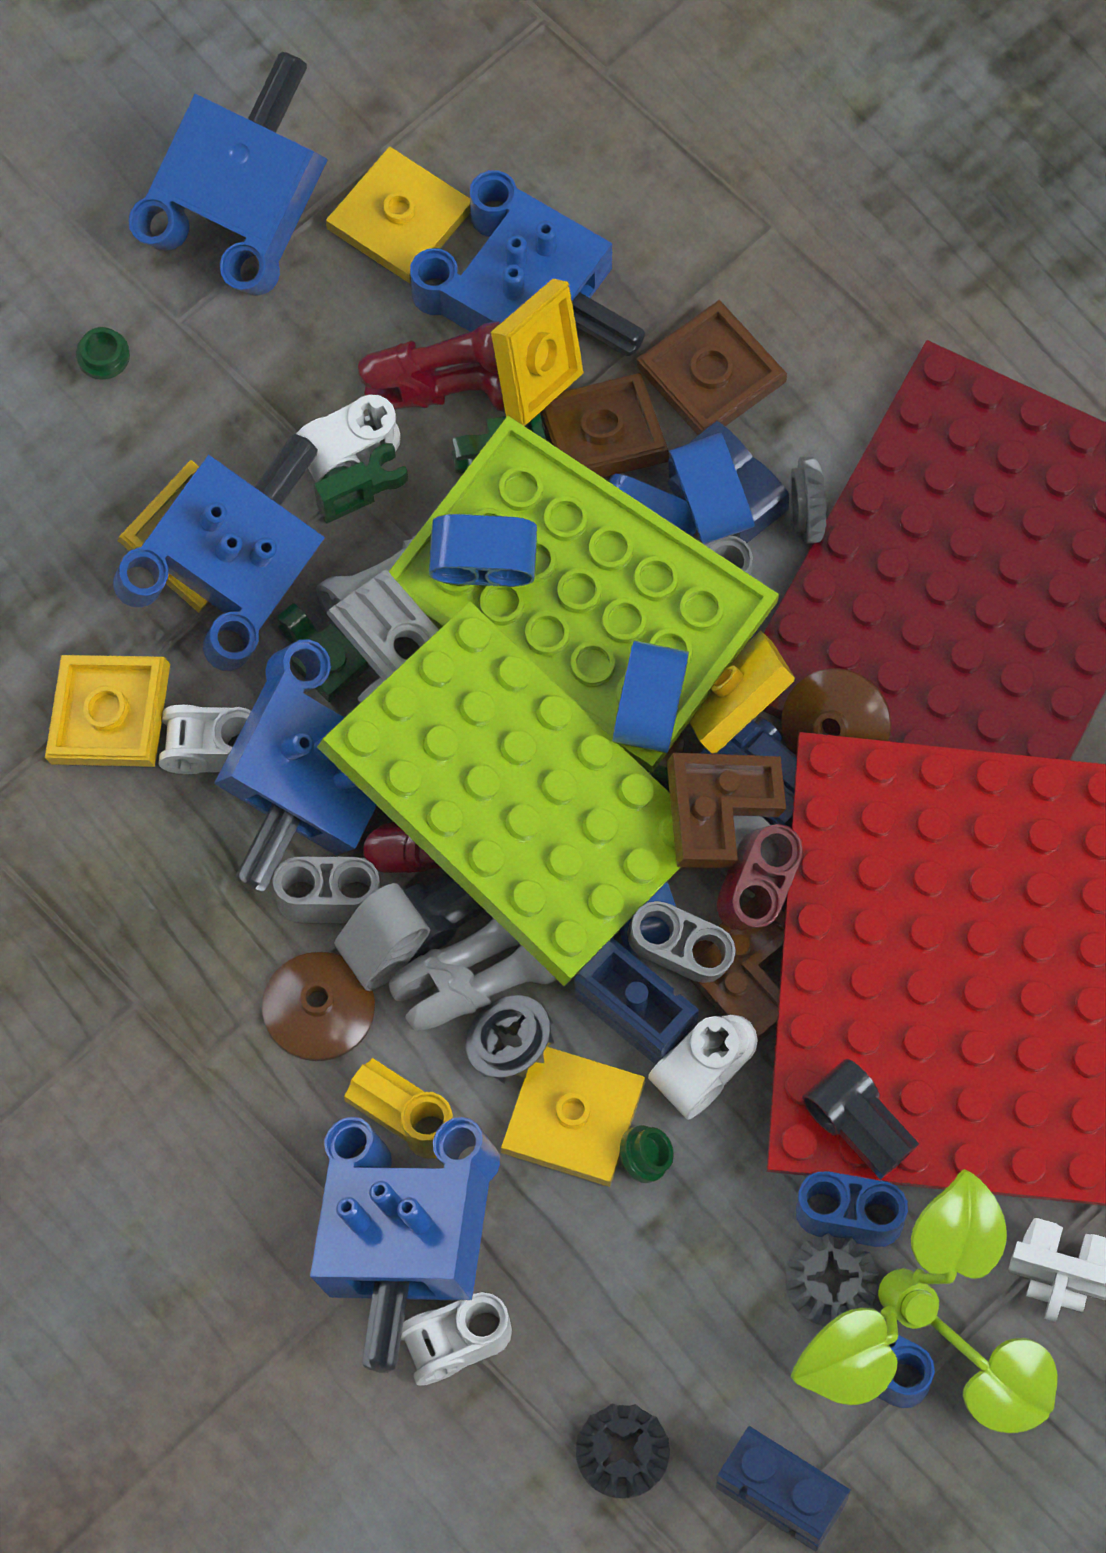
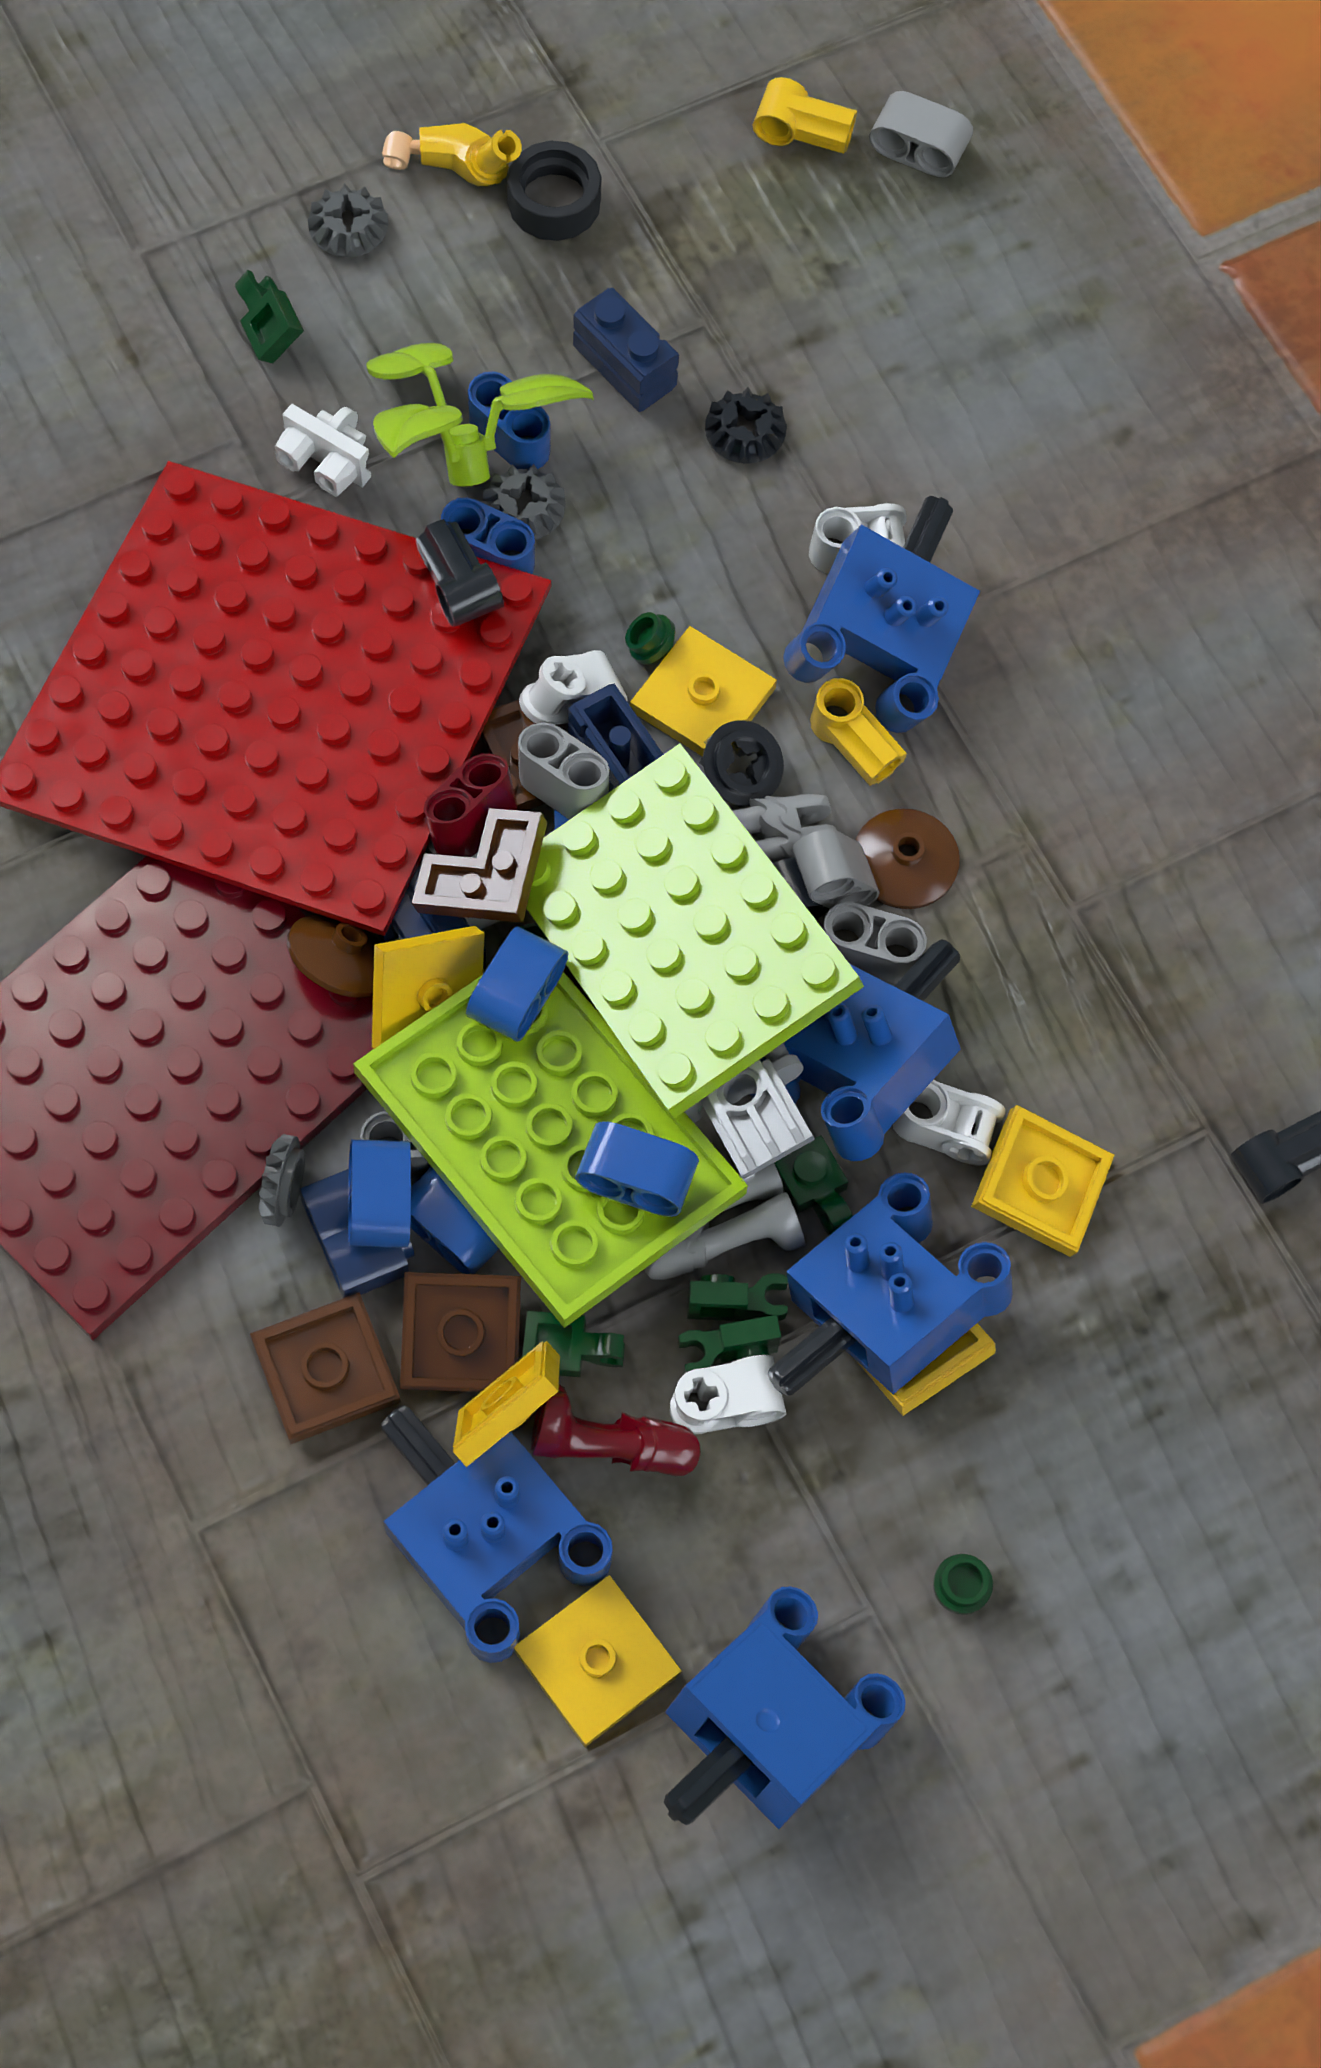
camera: 170 degrees left, 0 degrees up
none -> dark green plate [687,1273,788,1321]

